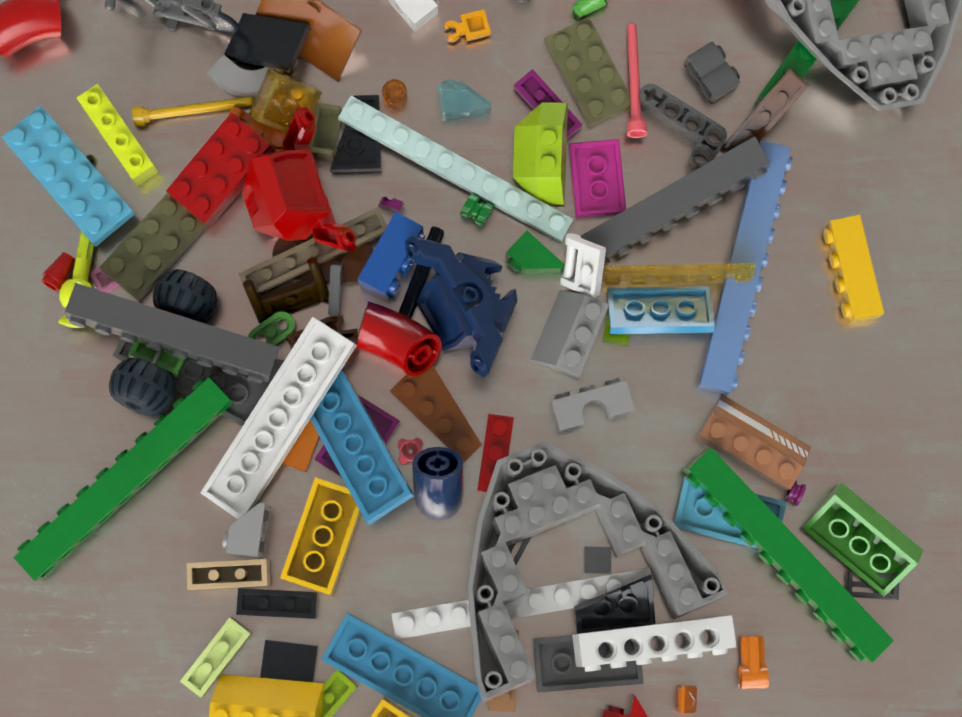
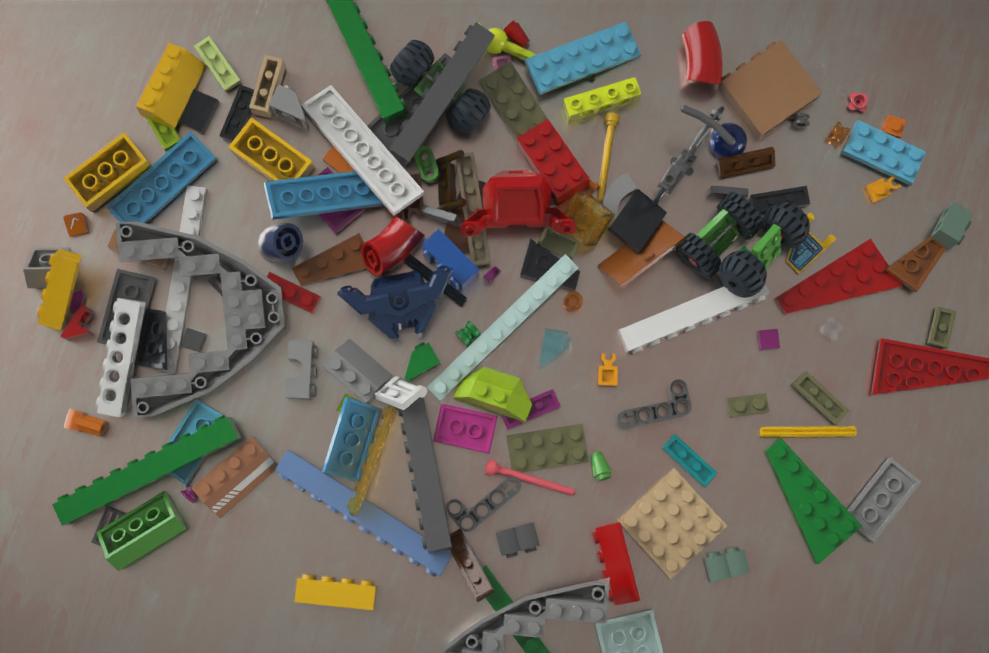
camera: 110 degrees right, 0 degrees up
coral plate [397,438,423,464] -> none
orange slope [676,685,697,713] -> none

